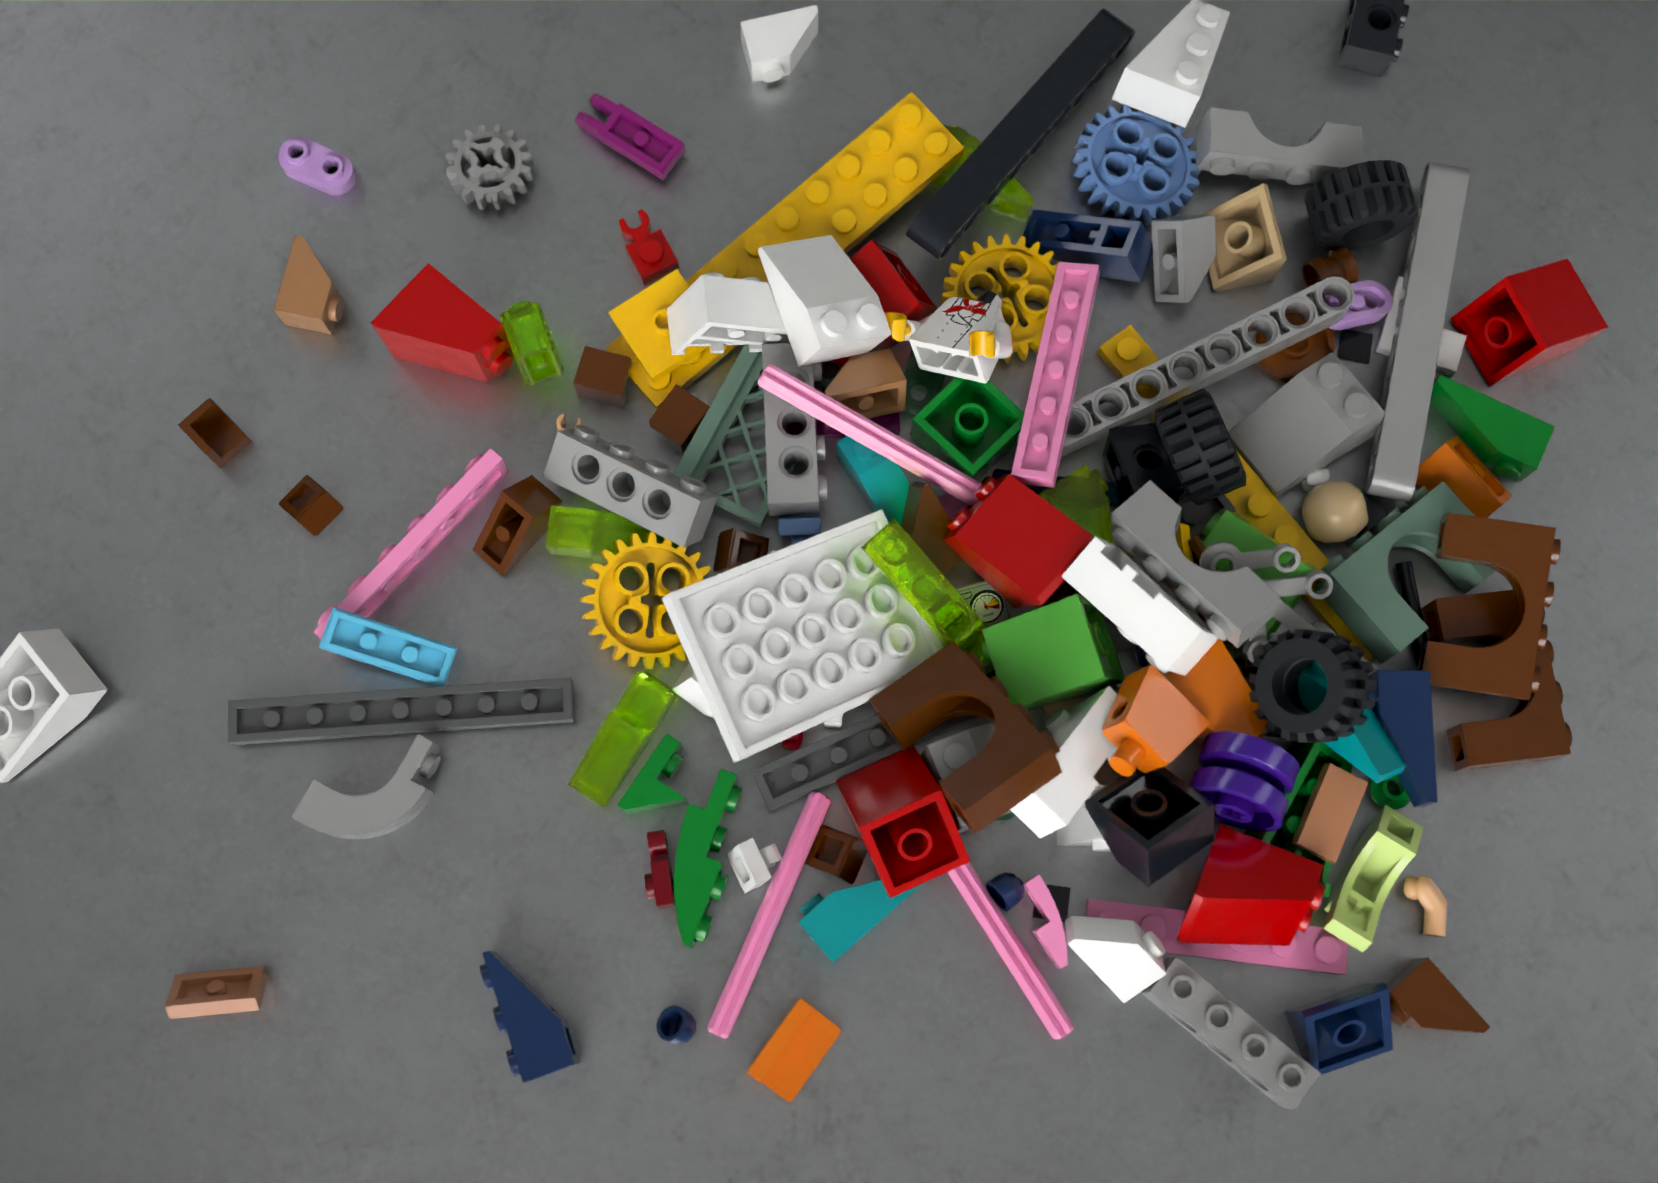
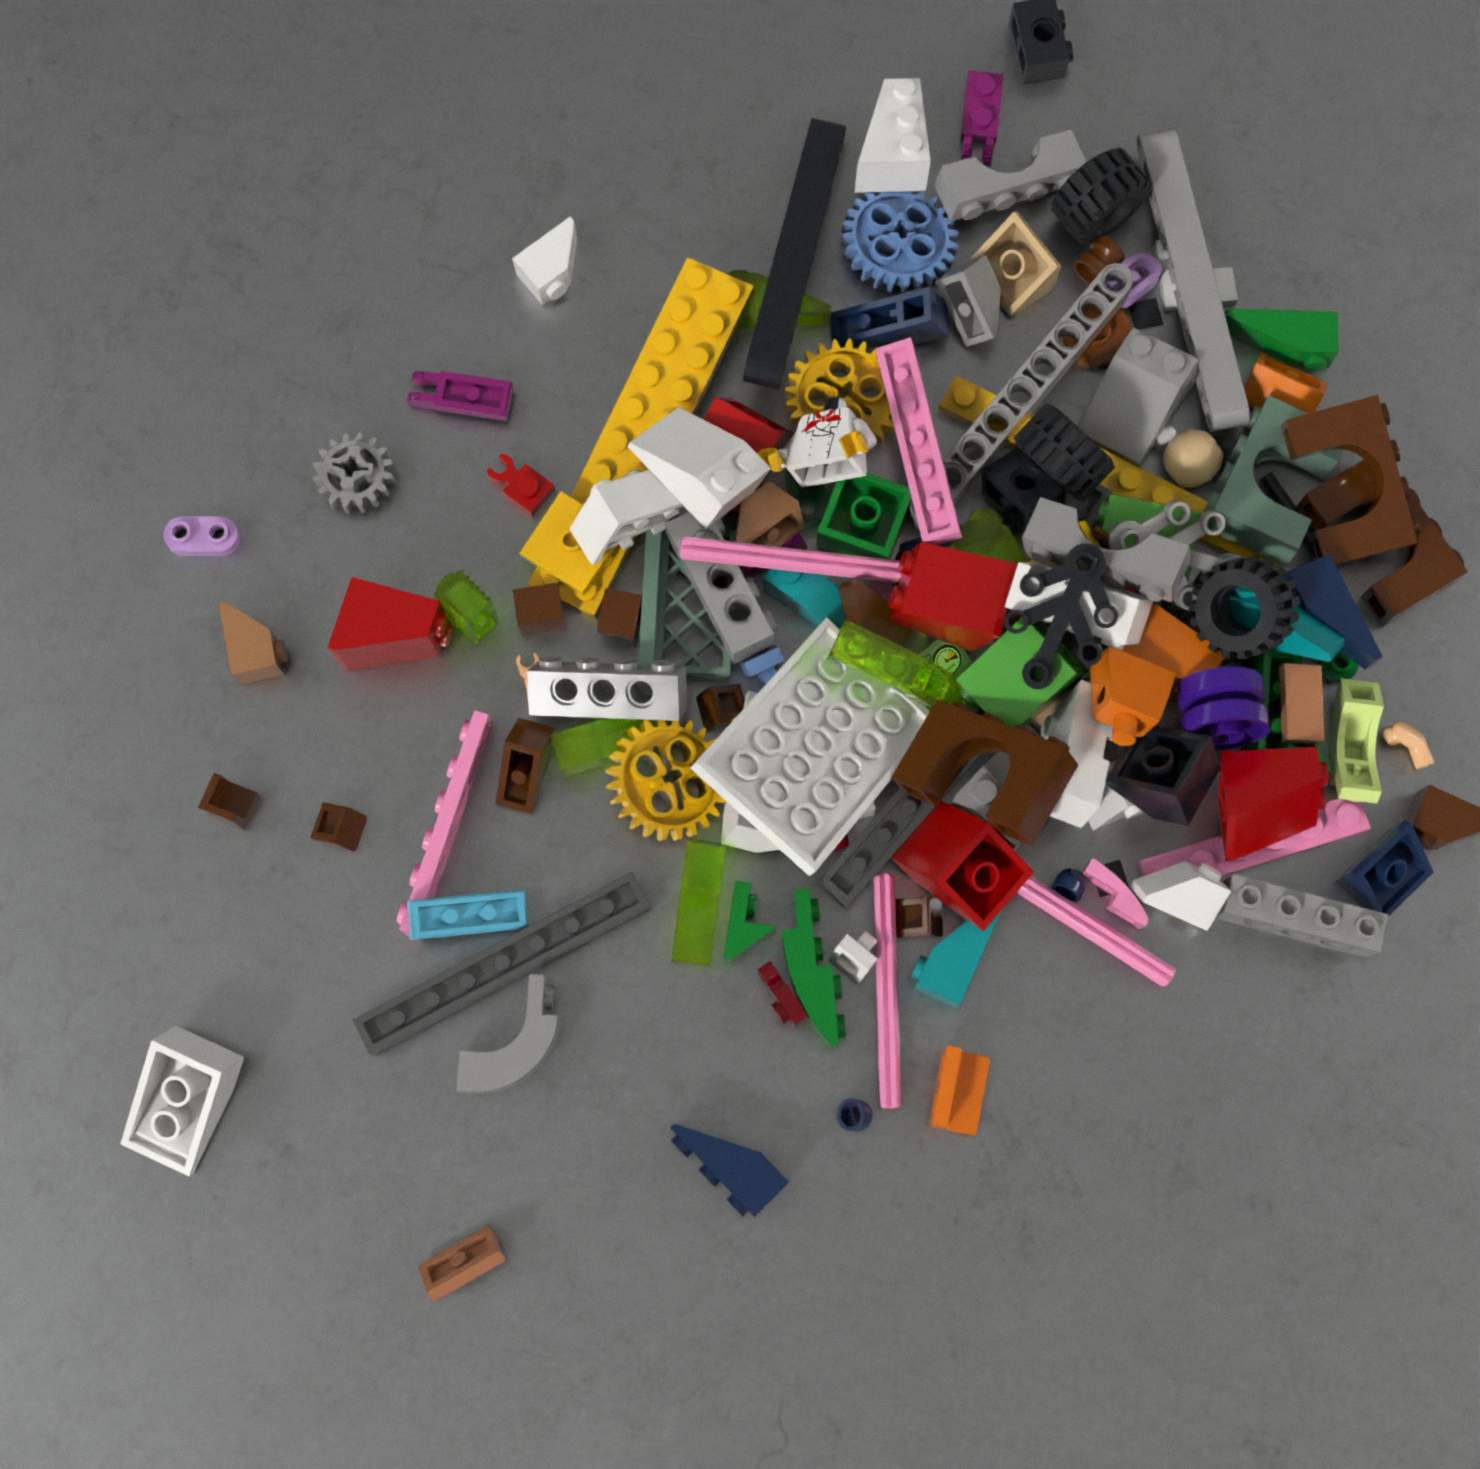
camera: 20 degrees left, 0 degrees up
red slope [1450,258,1608,387] -> none
none -> magenta hinge [960,70,1004,166]
none -> black plant [1004,543,1119,689]

